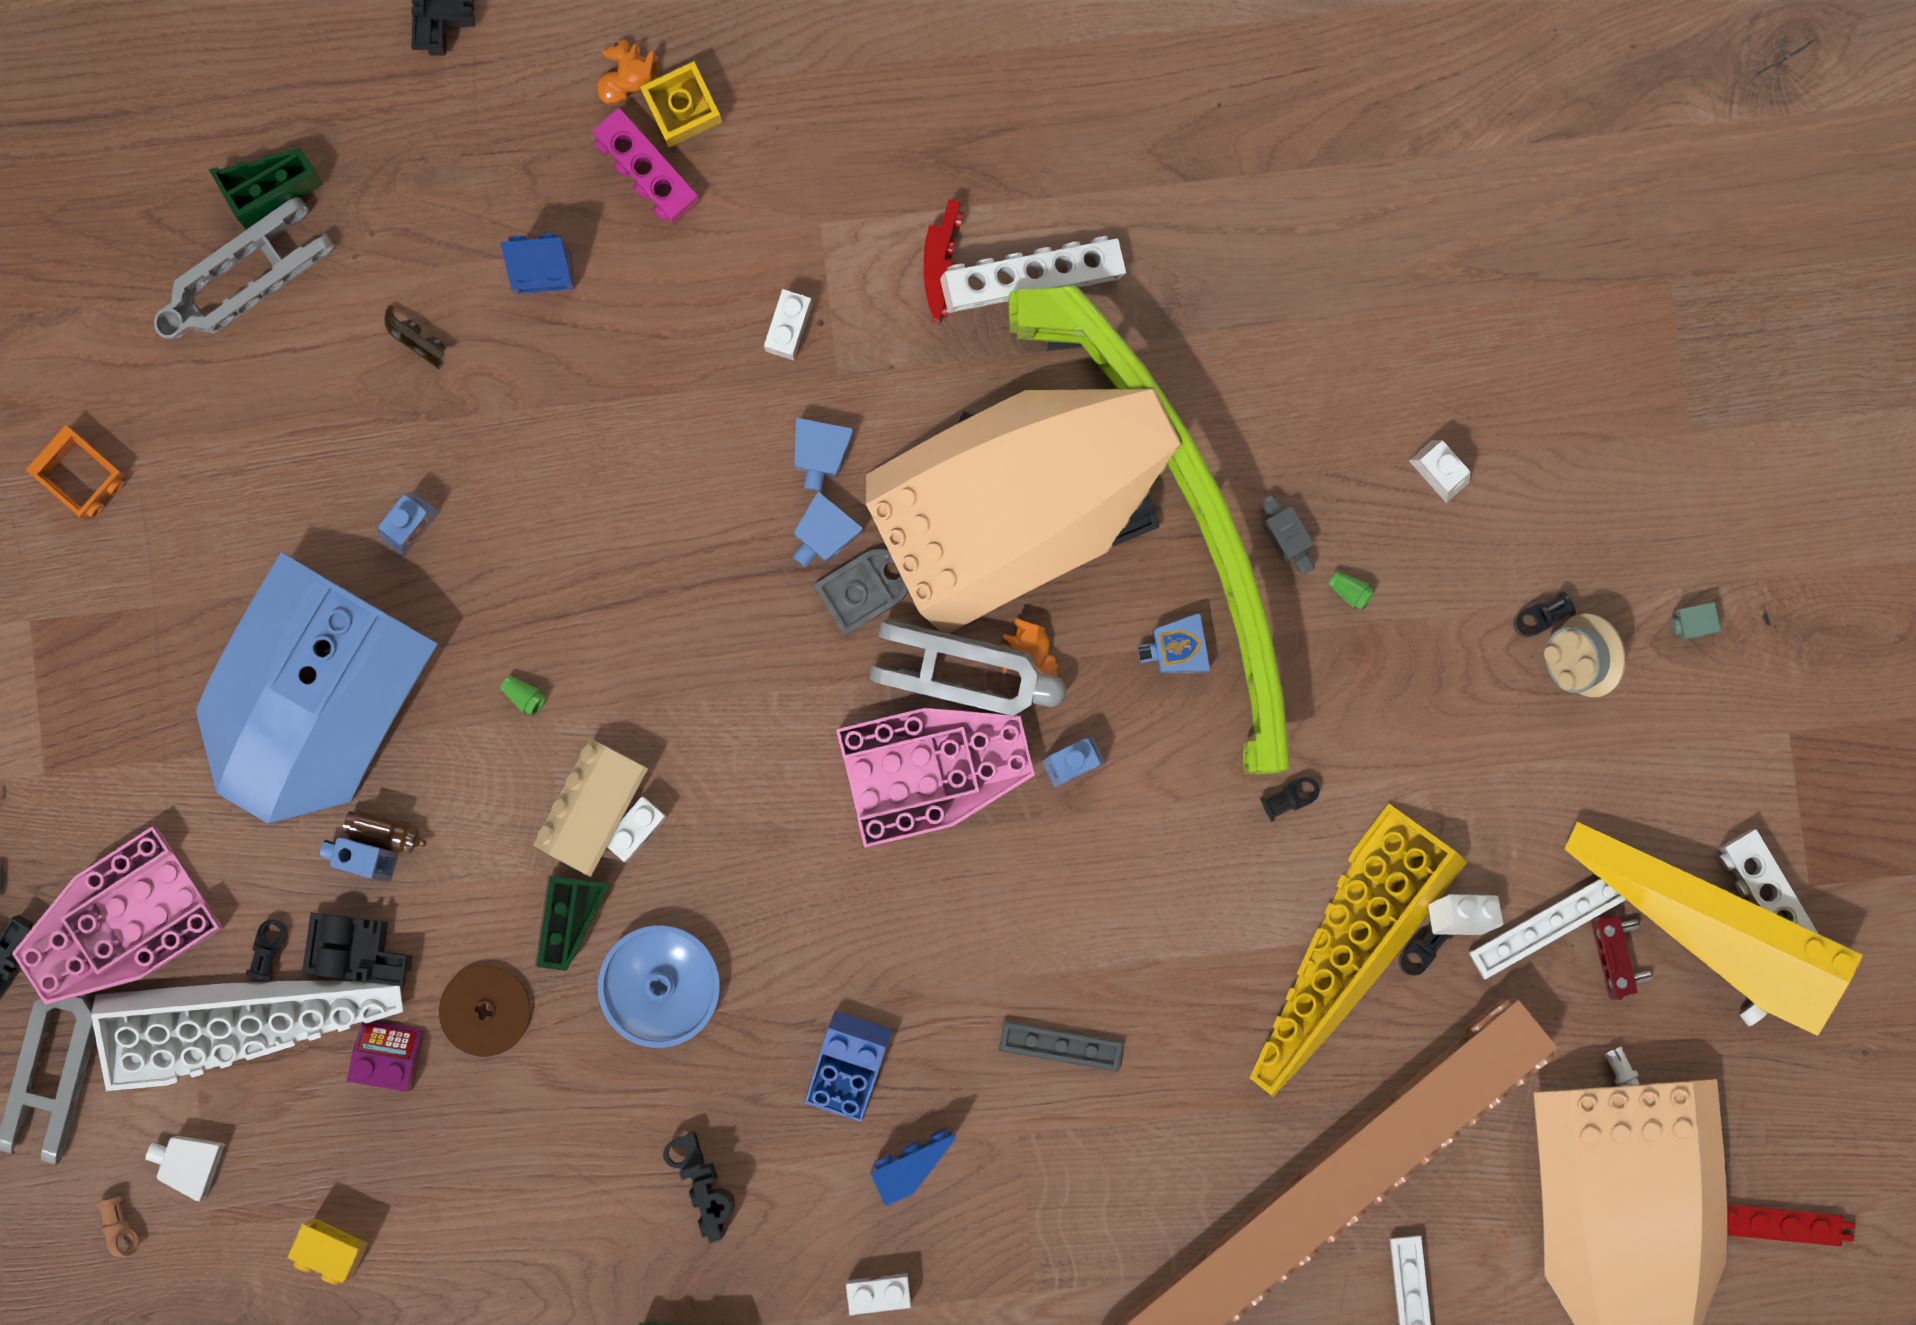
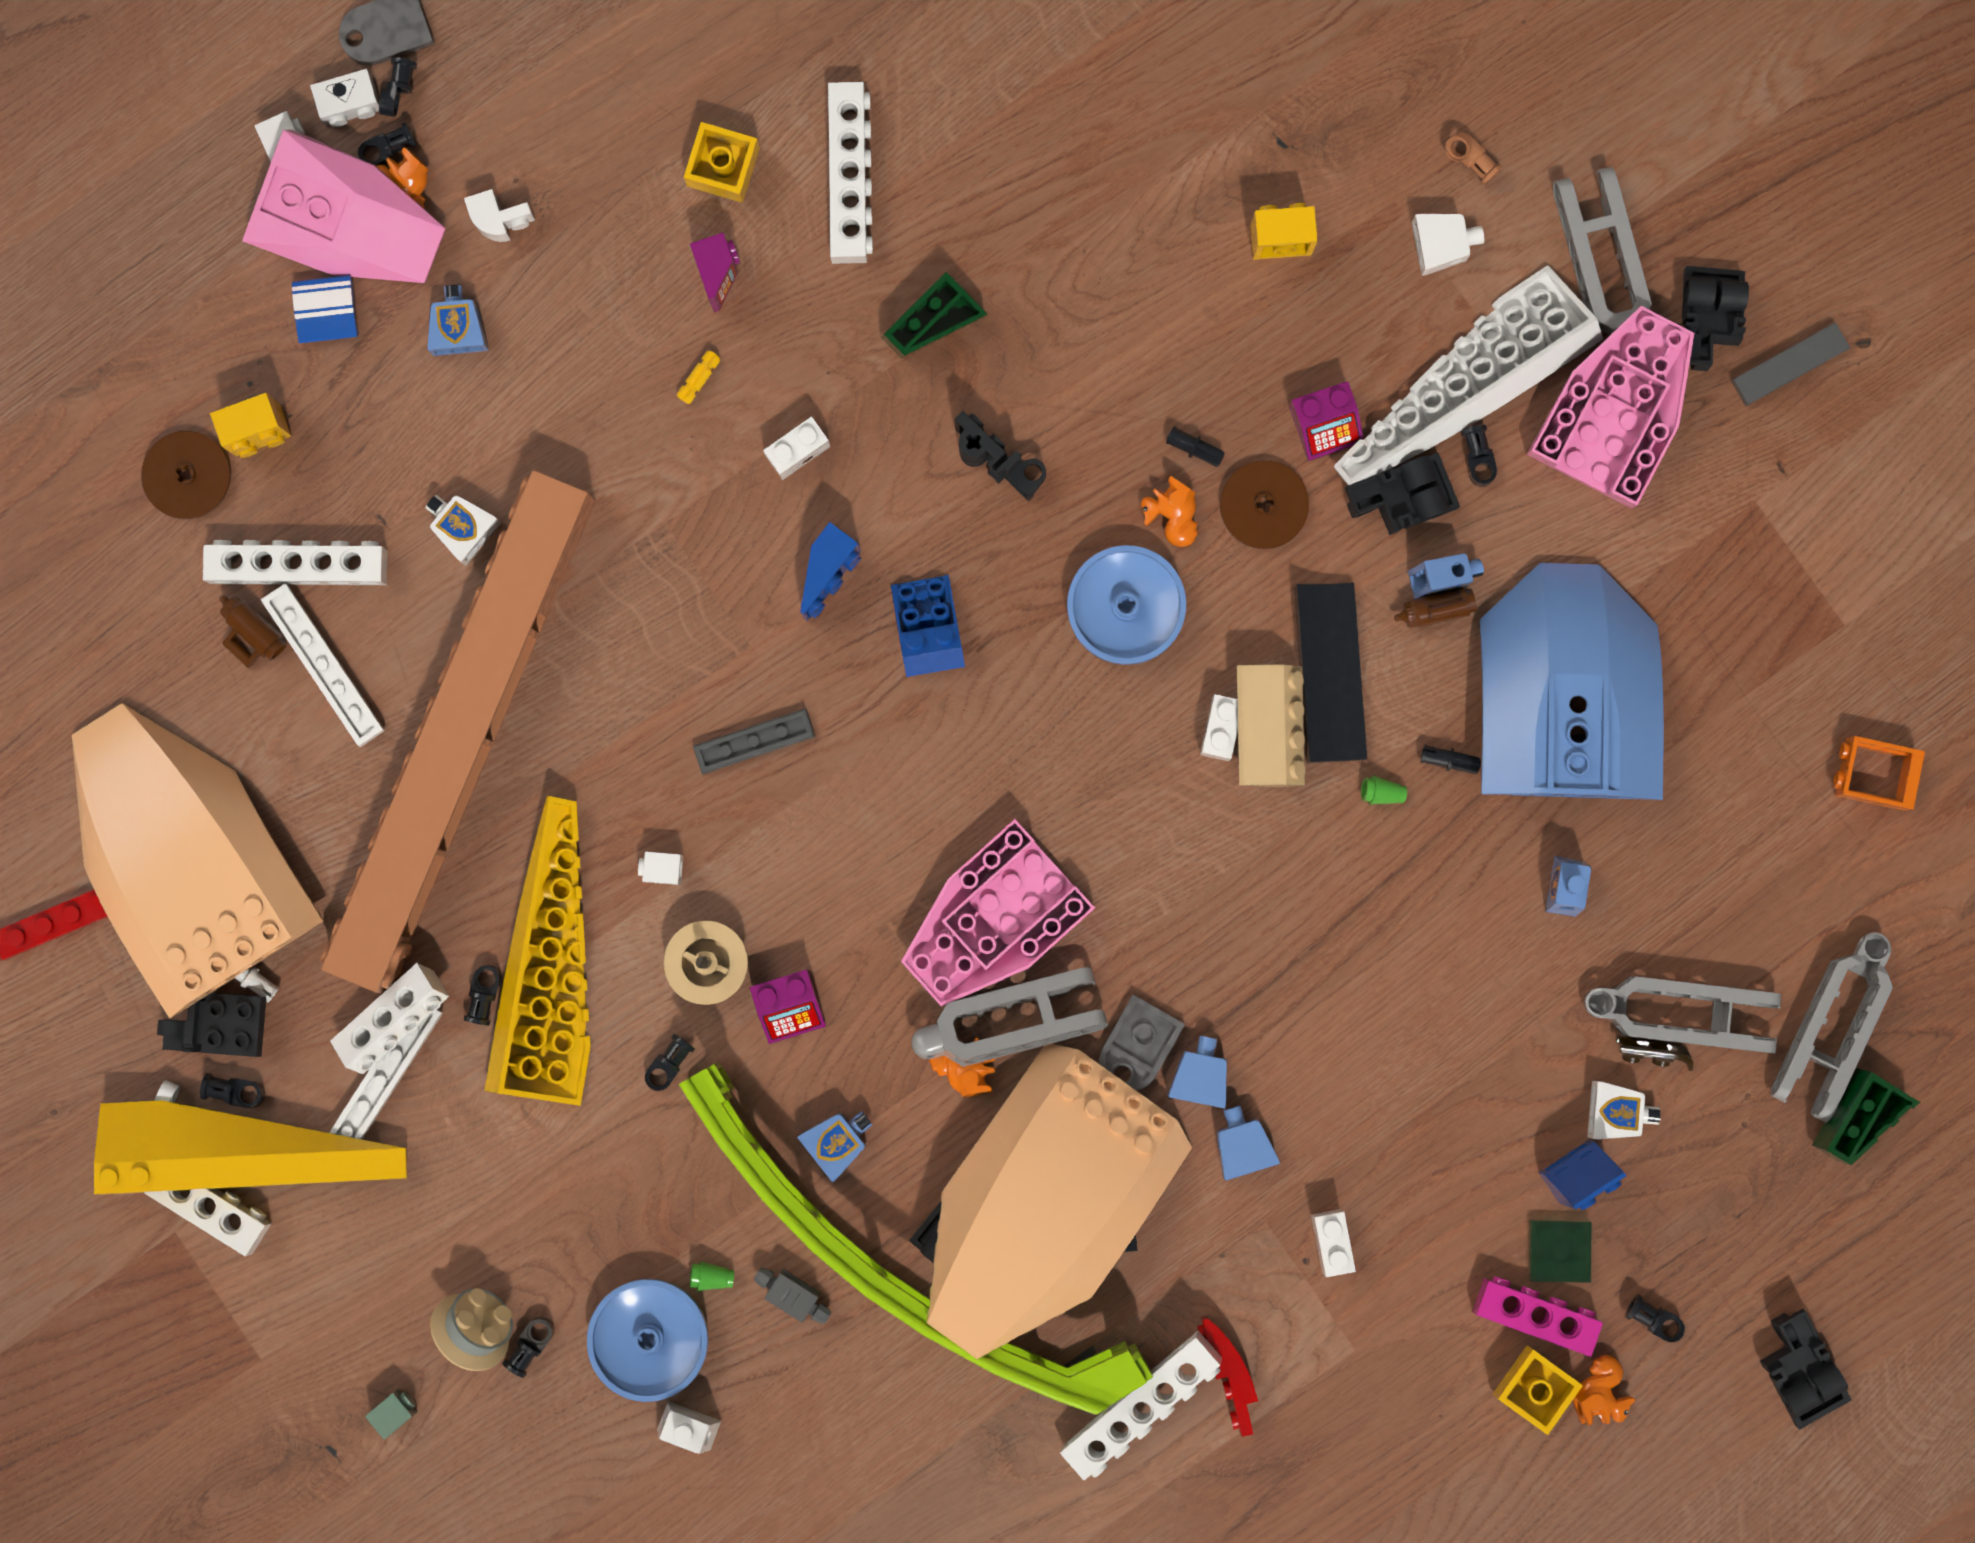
camera: 155 degrees right, 0 degrees up
dark green wedge [535,875,610,971] -> none
medium blue torso [1041,736,1106,788] -> none
white brick [1428,894,1503,935] -> none
dark red piece [1591,915,1652,1000] -> none
none -> black plate [157,993,266,1057]
none -> black connector [200,1073,265,1108]
none -> white brick [330,963,449,1074]
none -> medium blue dish [587,1279,709,1402]
none -> white brick [638,852,684,885]
none -> tan piece [664,921,748,1005]
none -> magenta slope [749,969,826,1044]
none -> orange animal [1141,476,1198,547]
none -> black axle [1166,426,1225,467]
none -> black arch [1294,583,1367,764]
none -> black axle [1420,744,1481,774]
none -> clear green plate [1529,1220,1592,1283]
none -> light grey piece [1584,976,1781,1054]
none -> torso [1587,1081,1660,1139]
none -> black connector [1625,1294,1685,1343]

